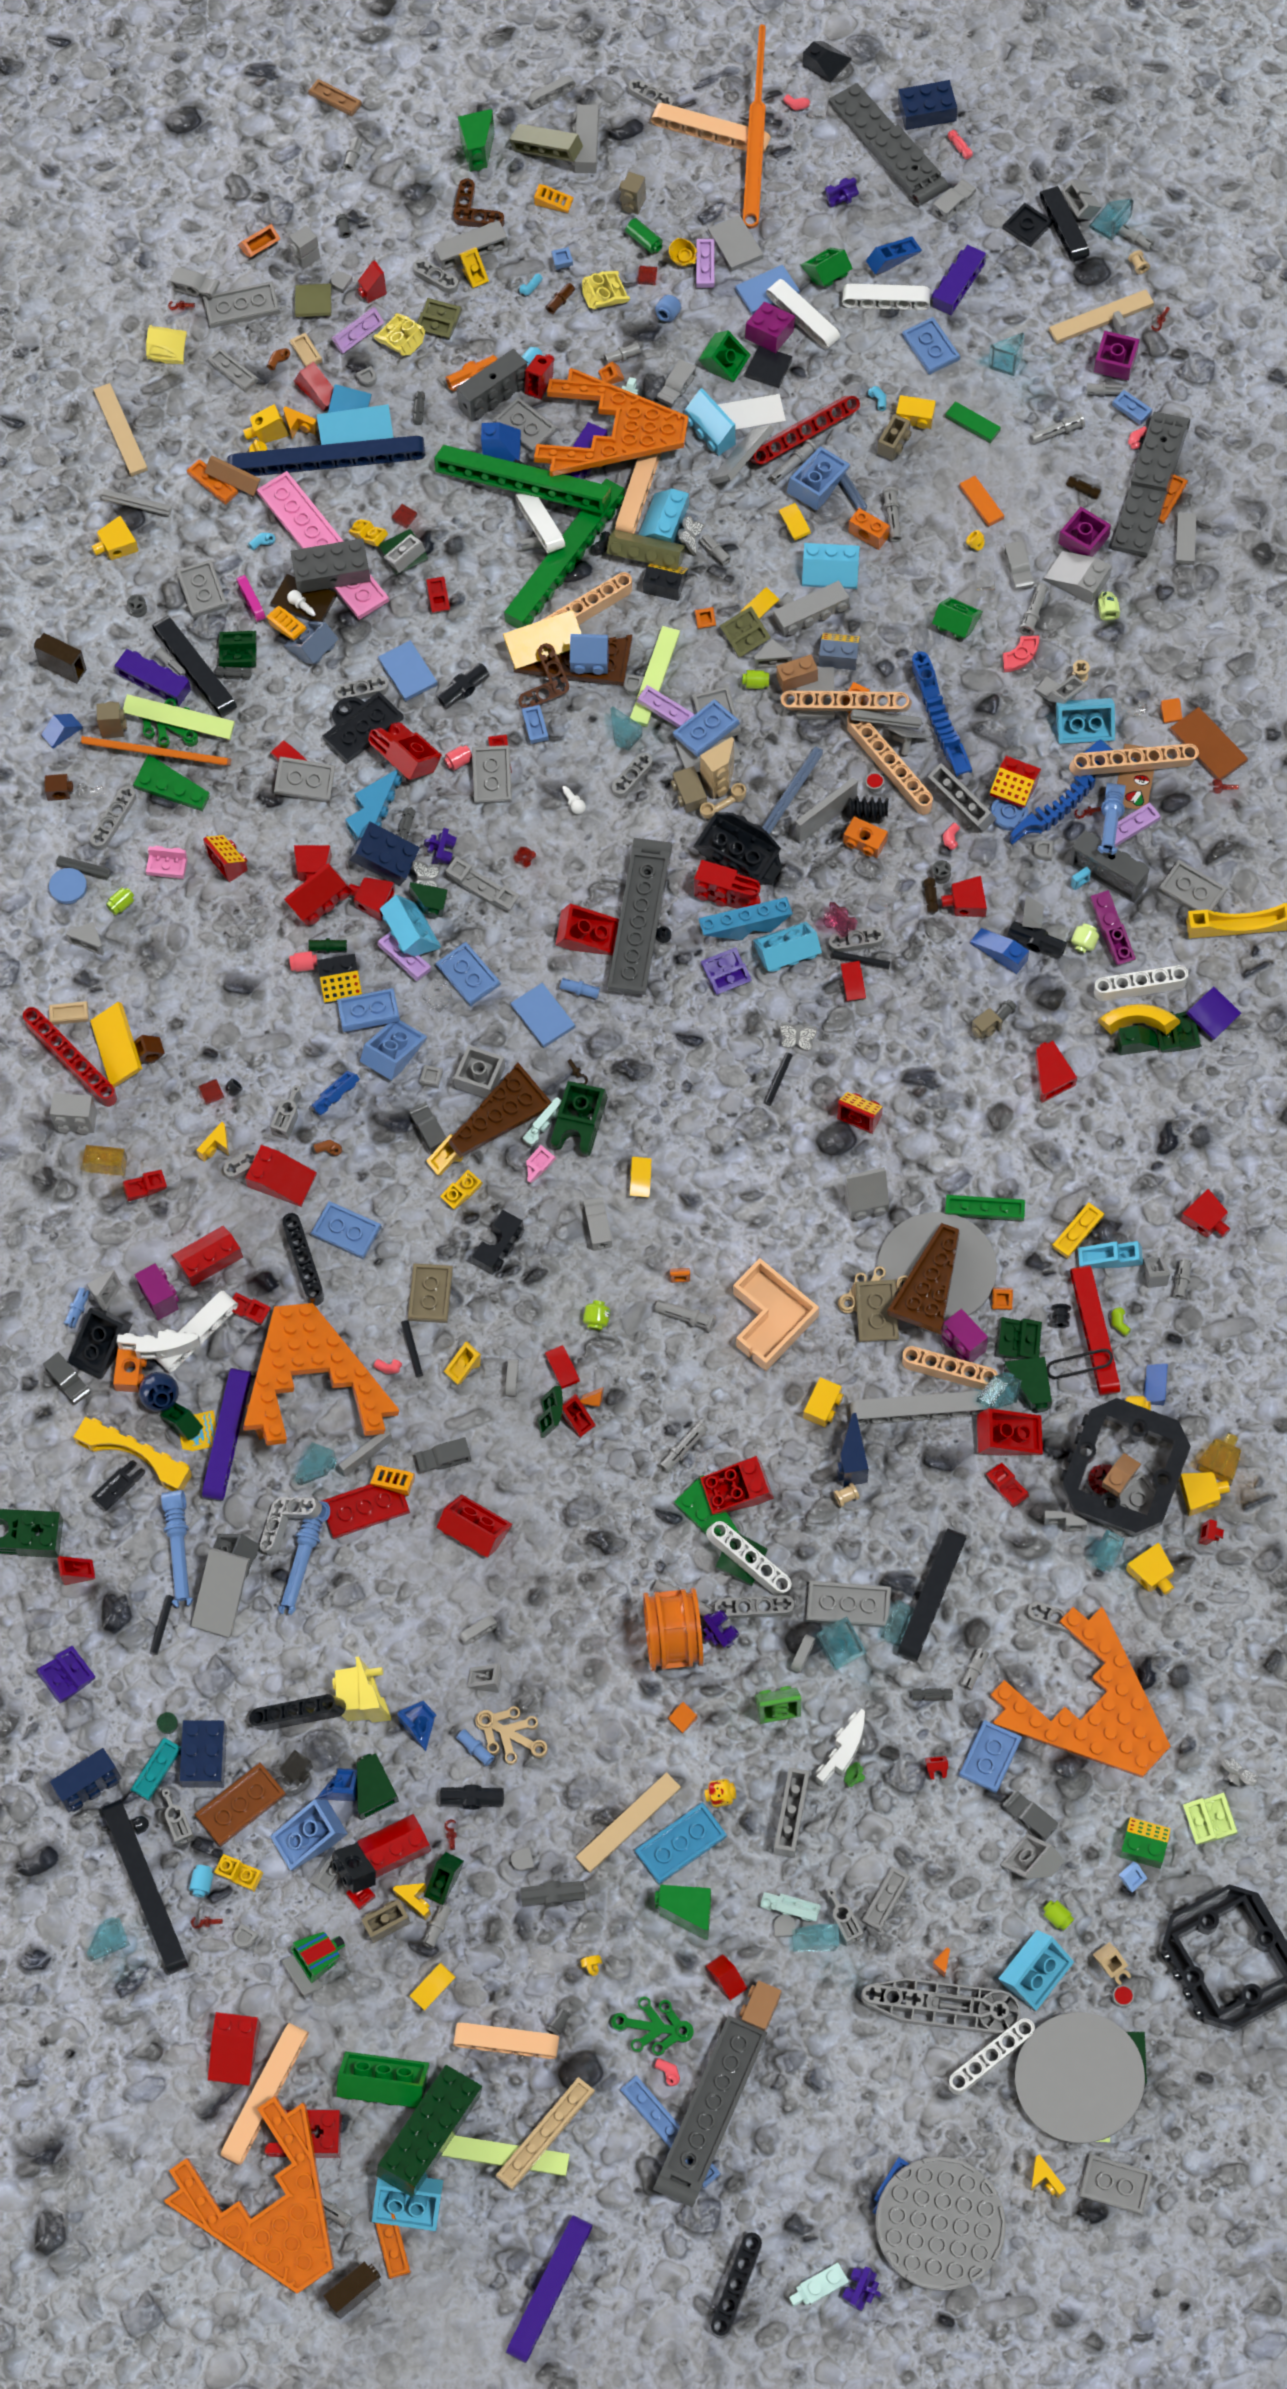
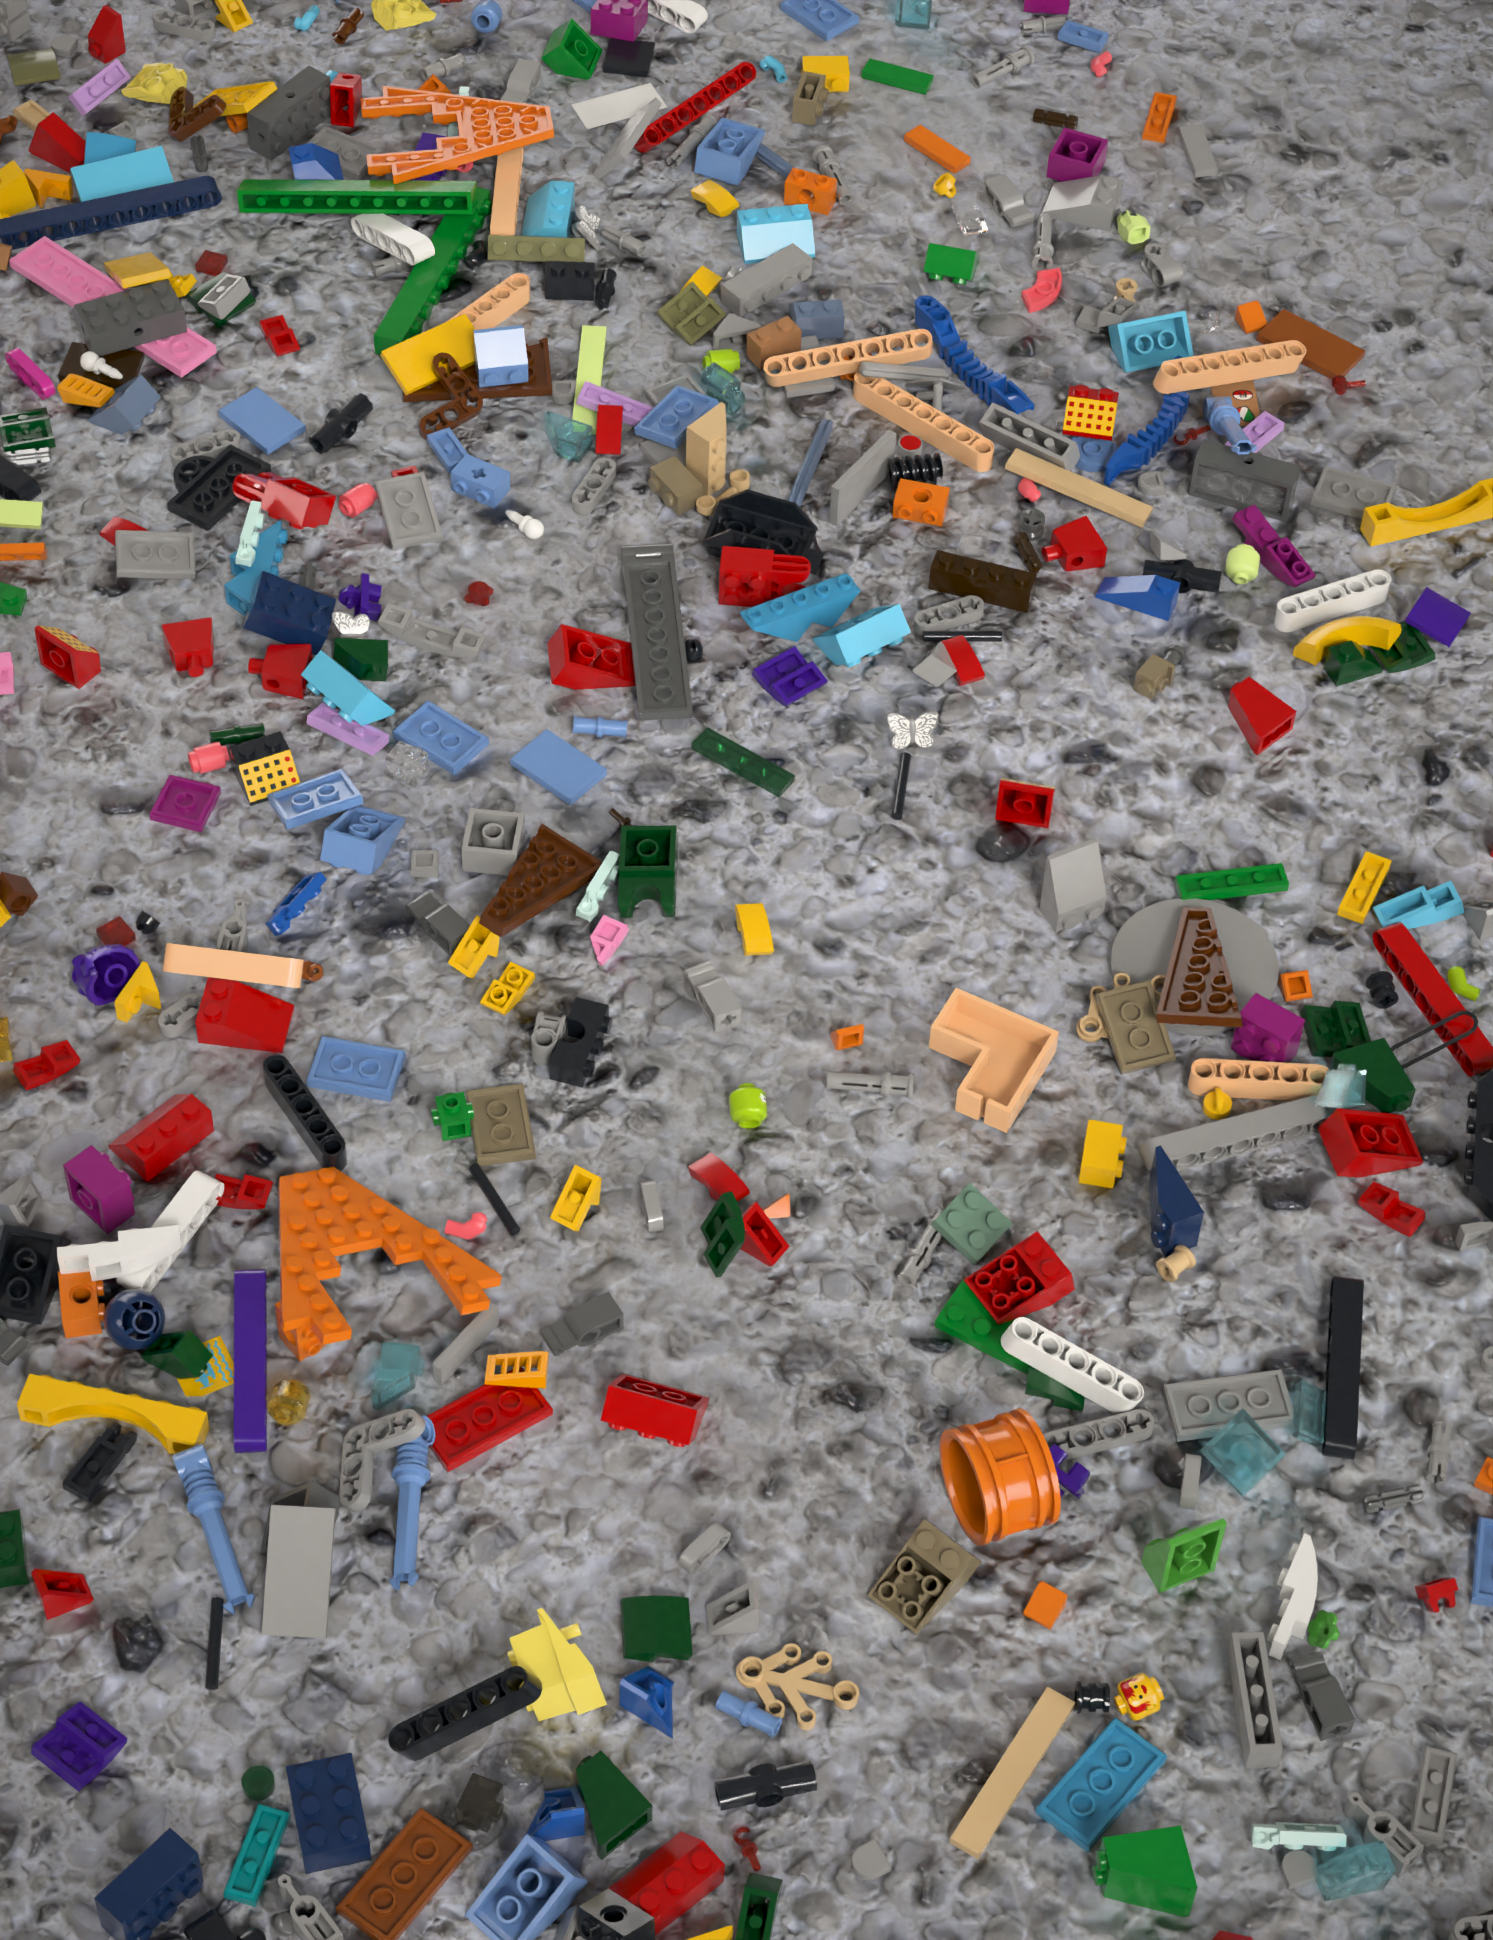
camera: 20 degrees left, 15 degrees down
medium azure arm [248,533,276,550] -> none
red slope [284,863,353,927] -> none
olive slope [417,298,462,339] -> none
dark grey piece [521,1881,585,1907] -> none
medium azure slope [685,388,736,456] -> none
orange slope [694,607,716,628] -> none
clear pink hips [823,902,858,937] -> none
medium azure tile [1071,867,1091,890] -> none
dark grey hinge [1111,412,1190,557] -> none
none -> dark purple head [72,944,140,1006]
none -> yellow tile [104,252,171,289]
none -> magenta tile [149,775,221,833]
none -> light nougat beam [163,943,304,988]
none -> reddish brown beam [169,86,226,142]
none -> yellow tile [193,81,277,116]
none -> light aqua hinge [235,501,265,567]
none -> clear yellow head [267,1379,311,1425]
none -> green brick [431,1091,474,1141]
none -> medium blue brick [450,454,510,509]
none -> light grey piece [531,1010,568,1066]
none -> black axle [595,268,617,310]
none -> red slope [595,405,623,455]
none -> dark green slope [620,1595,693,1663]
none -> clear green tile [692,727,795,797]
none -> clear light blue brick [701,362,745,416]
none -> dark tan slope [867,1519,981,1634]
none -> light grey slope [913,641,957,687]
none -> dark brown brick [928,550,1037,613]
none -> sand green plate [931,1183,1013,1265]
none -> tan tile [1005,448,1153,528]
none -> black bush [1074,1681,1110,1714]
none -> light grey piece [1141,243,1183,288]
none -> yellow tile [1202,1087,1232,1120]
none -> dark grey piece [1290,1651,1355,1741]

